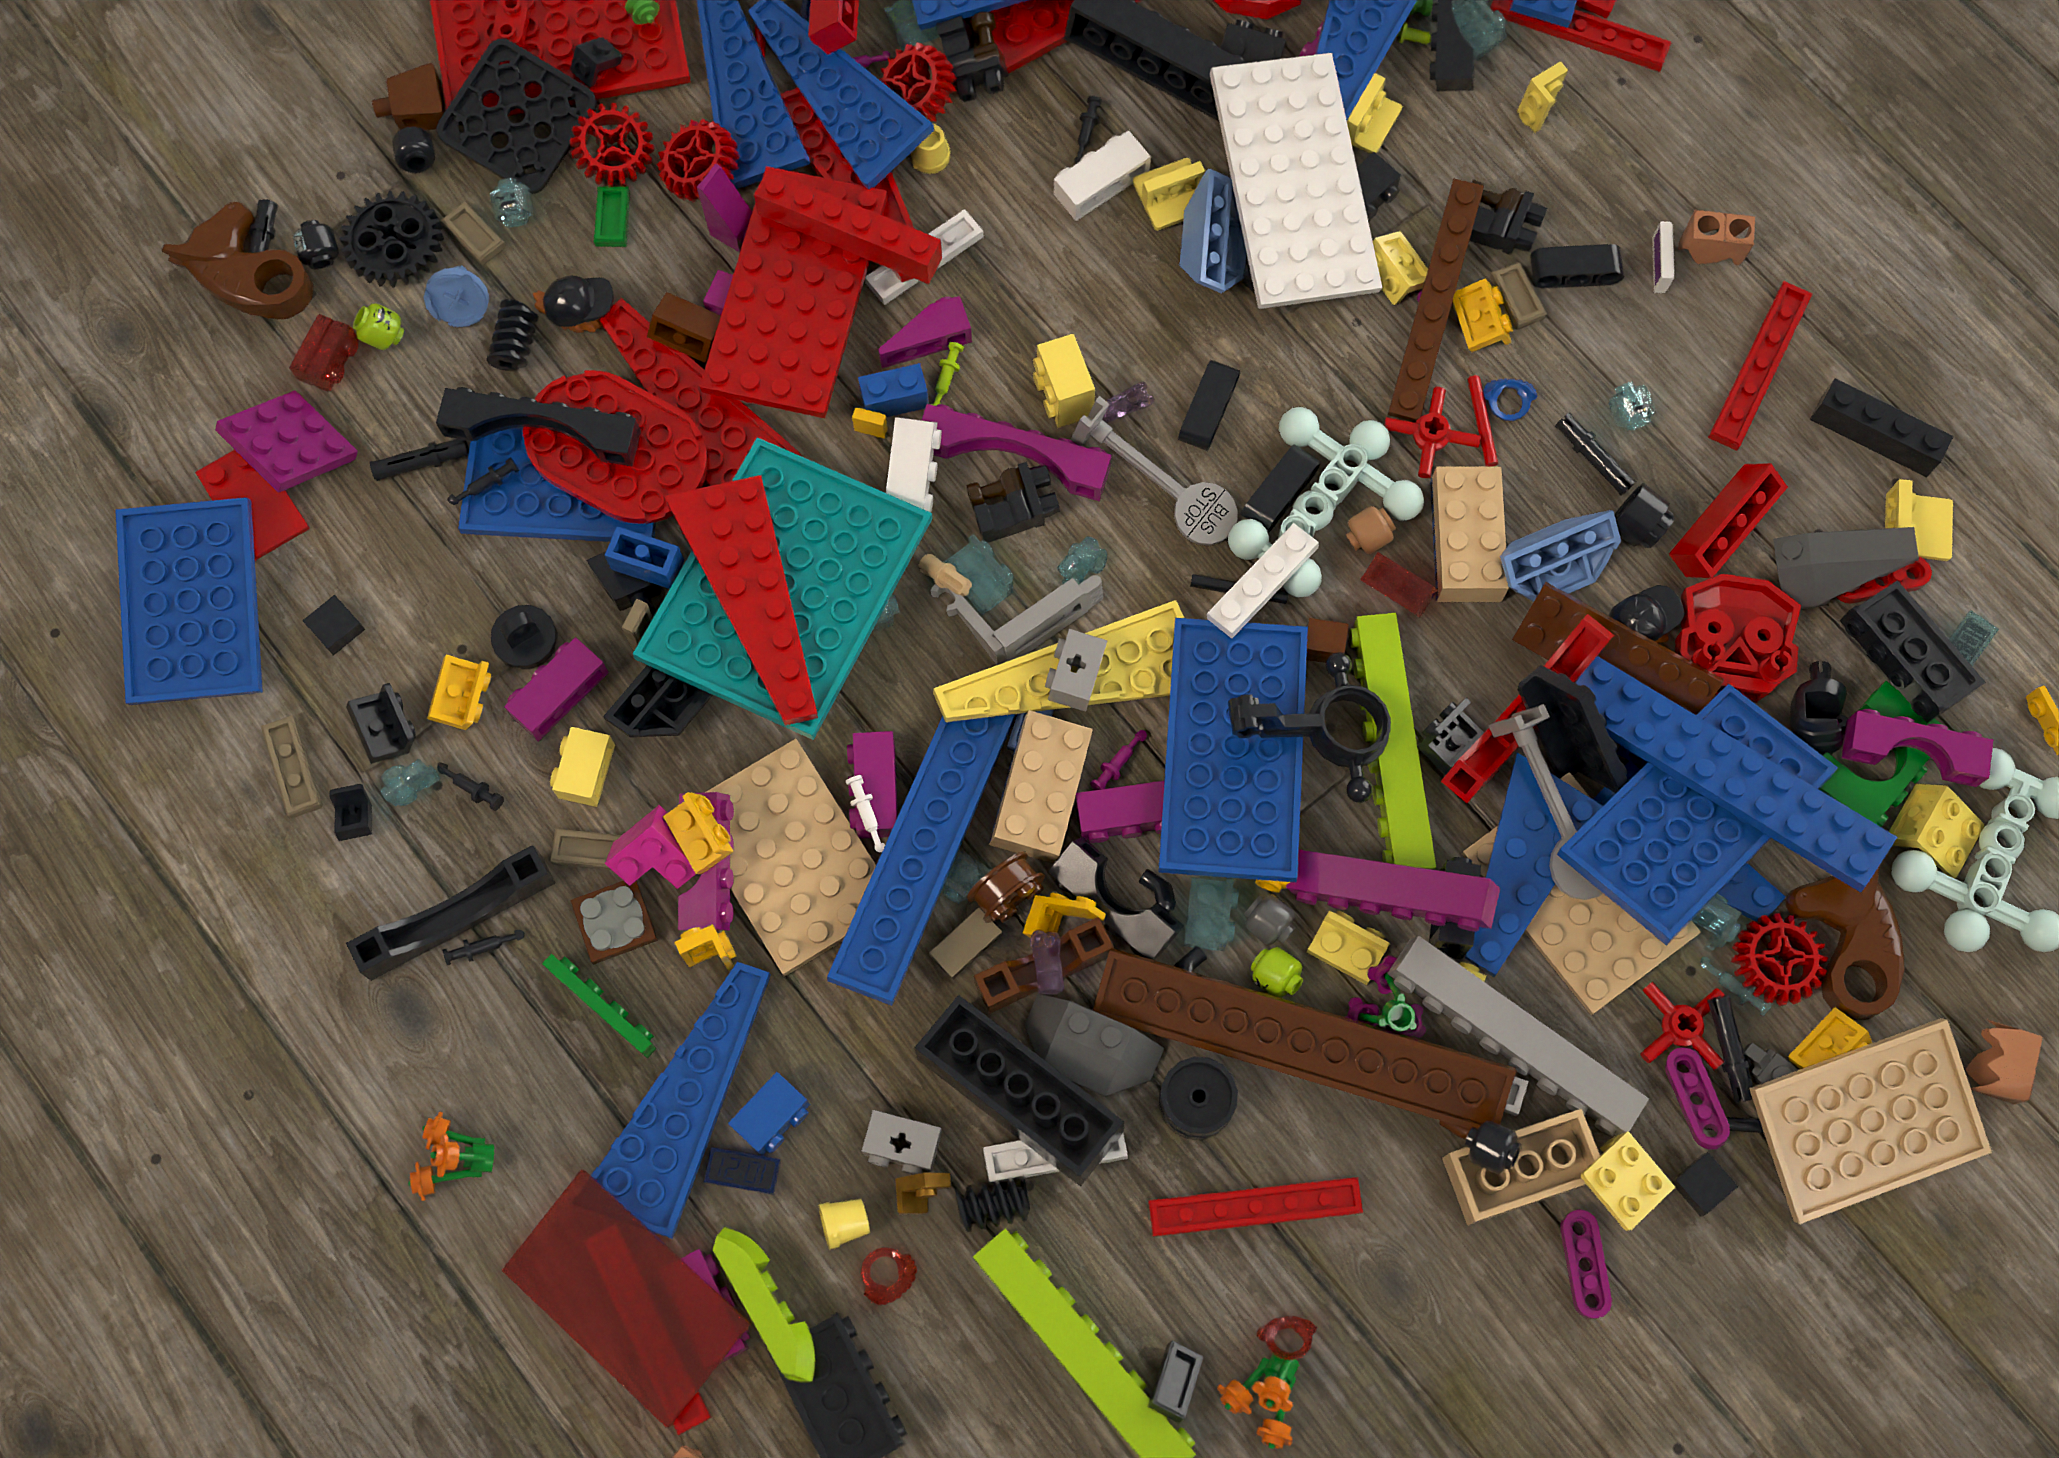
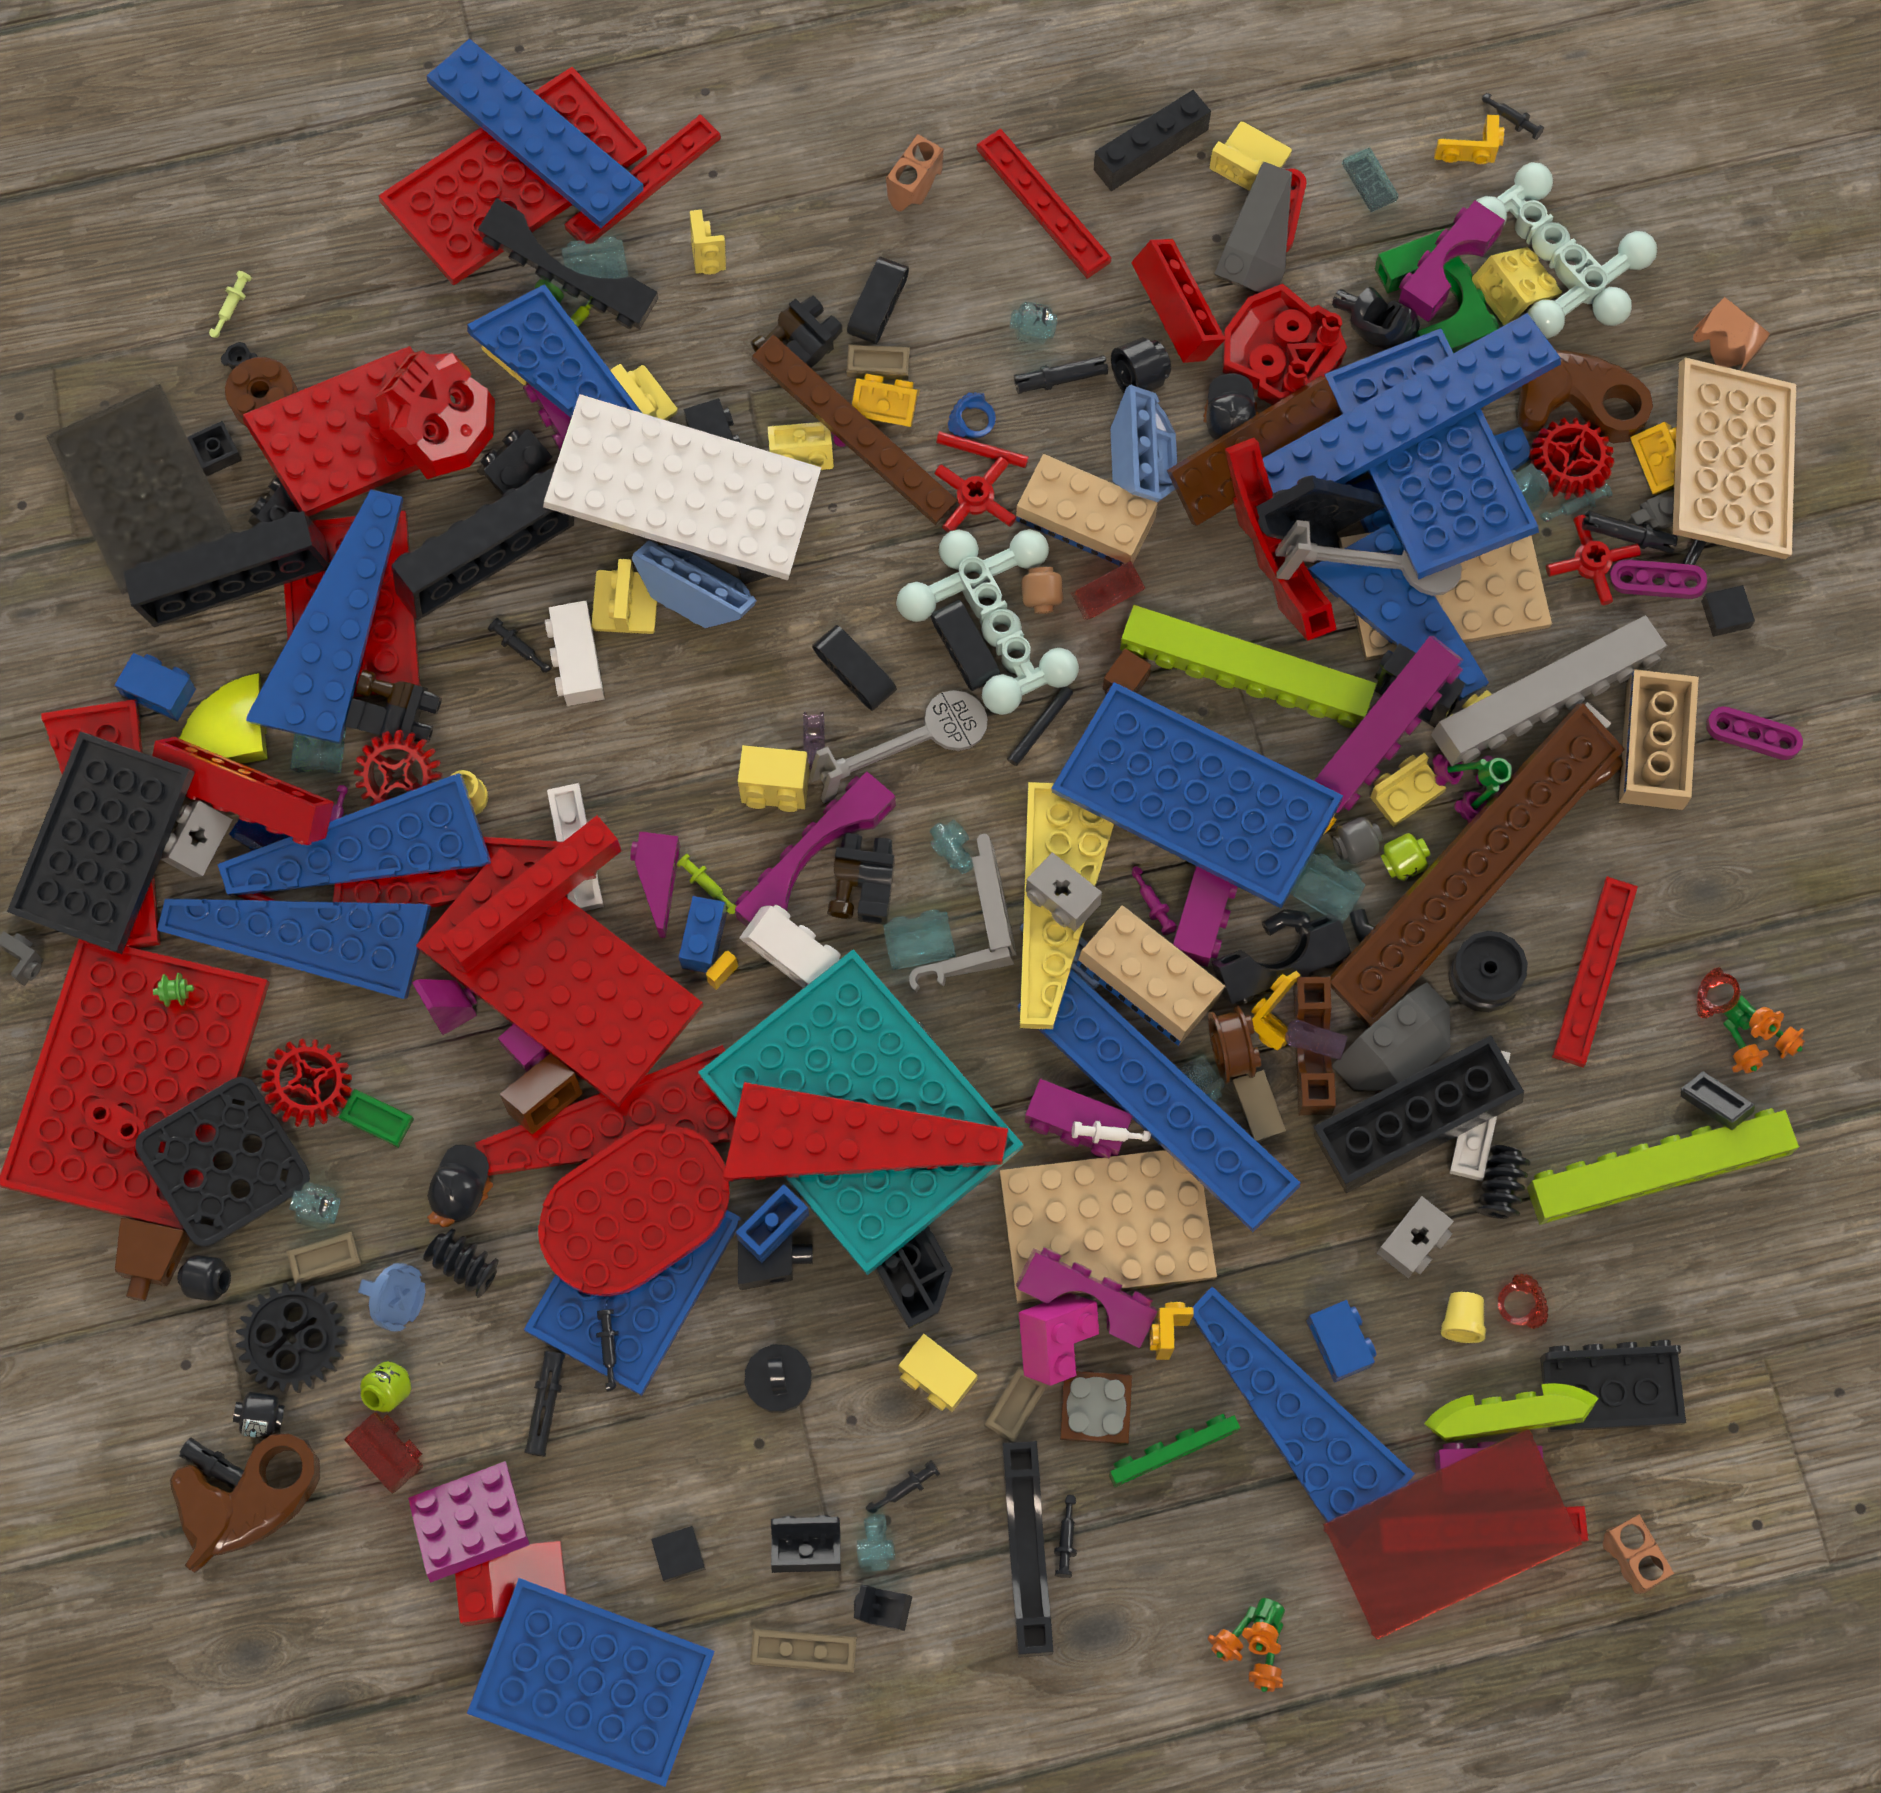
camera: 65 degrees left, 0 degrees up
yellow bracket [427,654,491,730] -> none
black arch [436,387,641,467] -> none
magenta brick [504,637,609,742] -> none
black bracket [570,37,623,88] -> none
dark tan tile [621,599,653,650] -> none
red gear [657,118,740,203] -> none
yellow bracket [663,792,734,874] -> none
tile [704,1147,781,1195] -> none
pearl gold bracket [895,1173,951,1214] -> none
tan axle [919,554,972,596] -> none
white plate [1207,523,1319,638] -> none
black piece [1228,652,1391,803] -> none
black bracket [1417,697,1484,775] -> none
black head [1465,1121,1522,1174] -> none
light yellow bracket [1581,1131,1675,1231] -> none
white tile [1653,222,1674,293] -> none
black bracket [1840,580,1986,724] -> none

